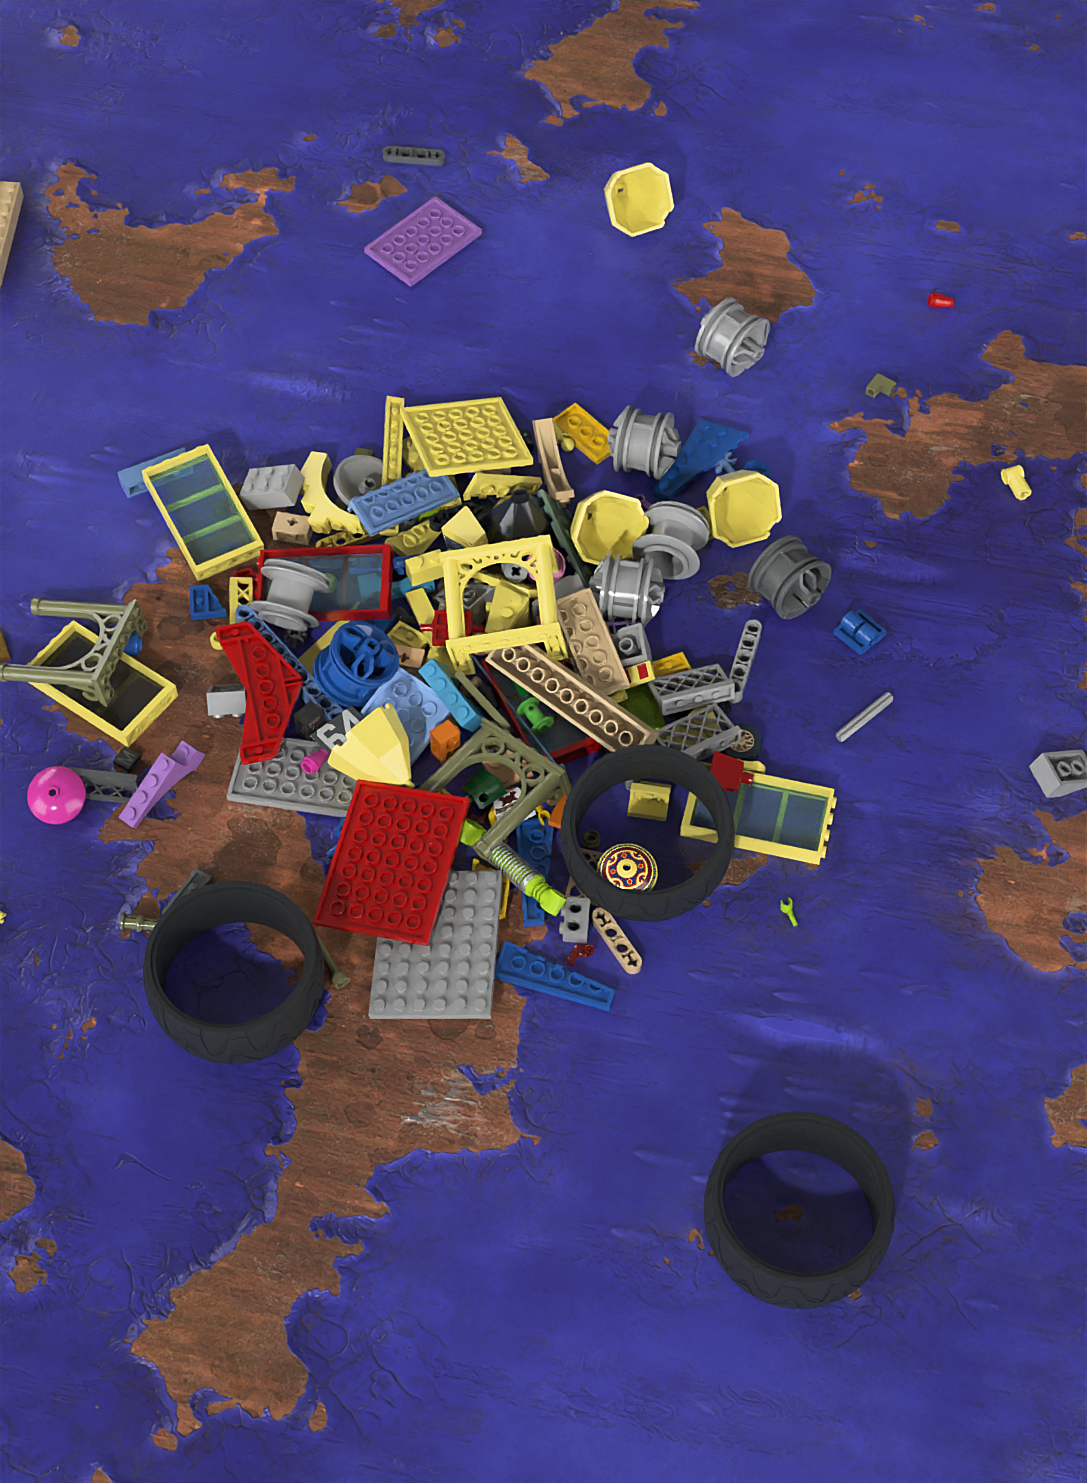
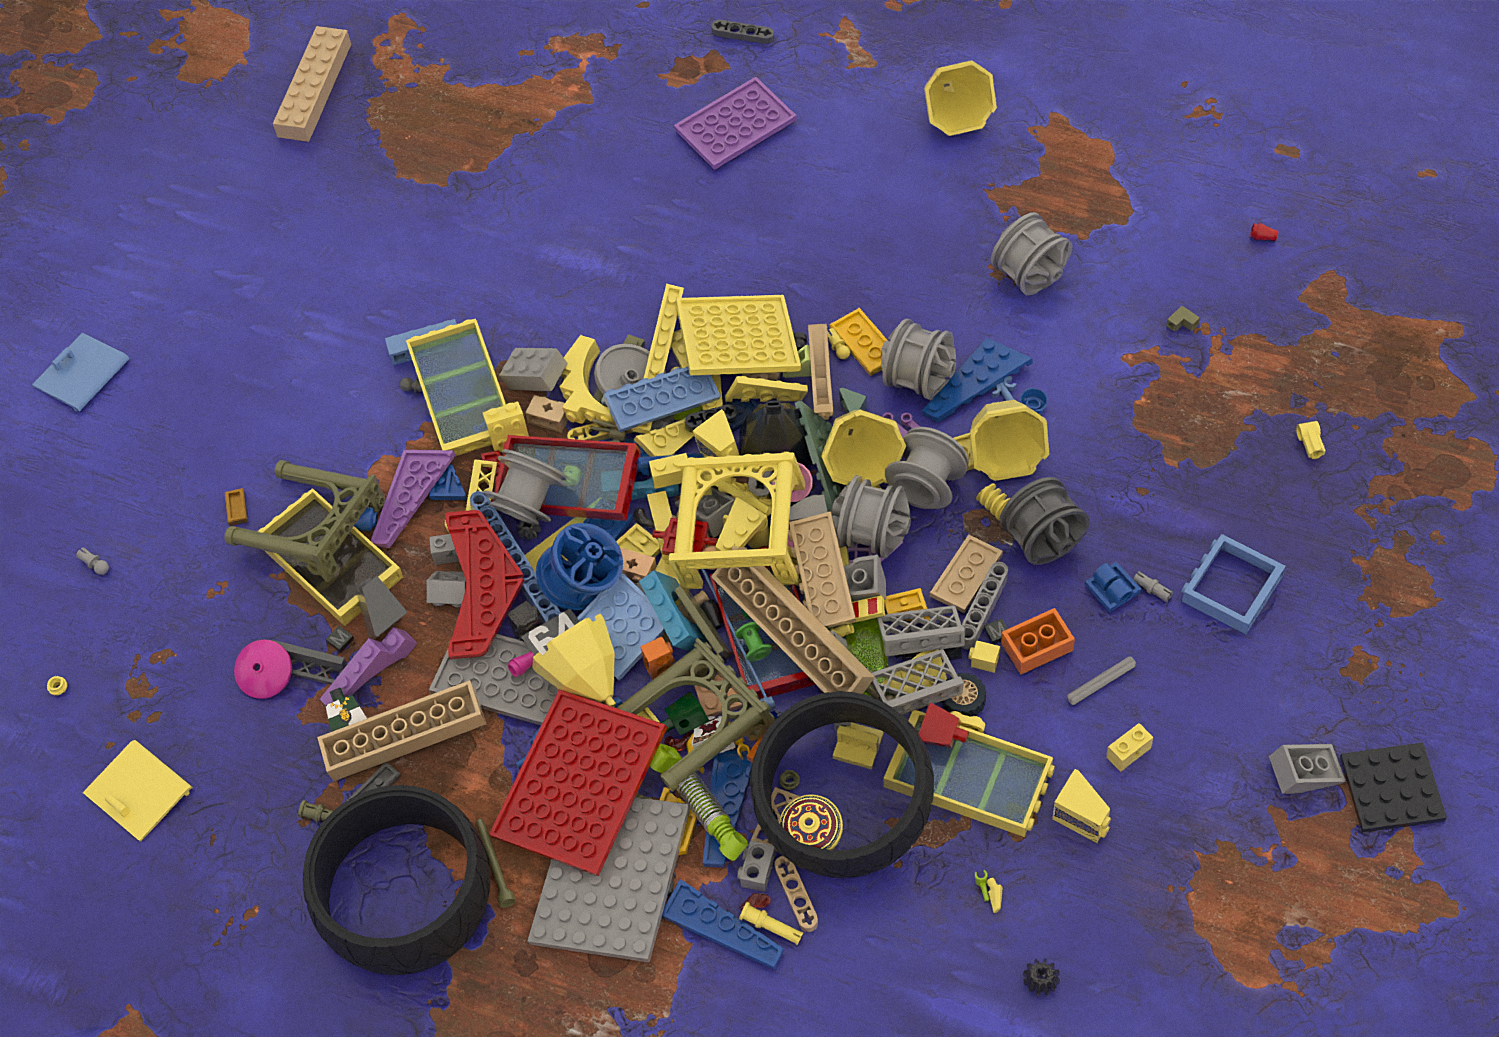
camera: 15 degrees right, 0 degrees up
none -> tan brick [317,680,486,781]
none -> torso [326,688,367,732]
none -> dark grey slope [357,576,407,640]
none -> medium lavender wing [371,450,456,548]
none -> dark grey pin [399,377,435,394]
none -> light grey brick [430,534,459,565]
none -> light yellow bracket [482,402,529,452]
none -> olive plant [590,419,626,442]
none -> light yellow pin [739,902,803,945]
none -> yellowish green slope [783,345,812,378]
none -> sand green slope [839,388,867,414]
none -> tan plate [930,535,1003,613]
none -> light yellow brick [968,641,1000,673]
none -> light yellow piece [976,483,1010,520]
none -> pearl dark grey tile [984,619,1008,644]
none -> light yellow bar [986,878,1003,913]
none -> orange brick [1001,608,1075,675]
none -> clear smoke gear [1023,958,1060,996]
none -> light yellow slope [1053,769,1111,843]
none -> light yellow brick [1106,723,1153,772]
none -> light grey pin [1133,571,1173,602]
none -> medium blue window [1181,534,1286,634]

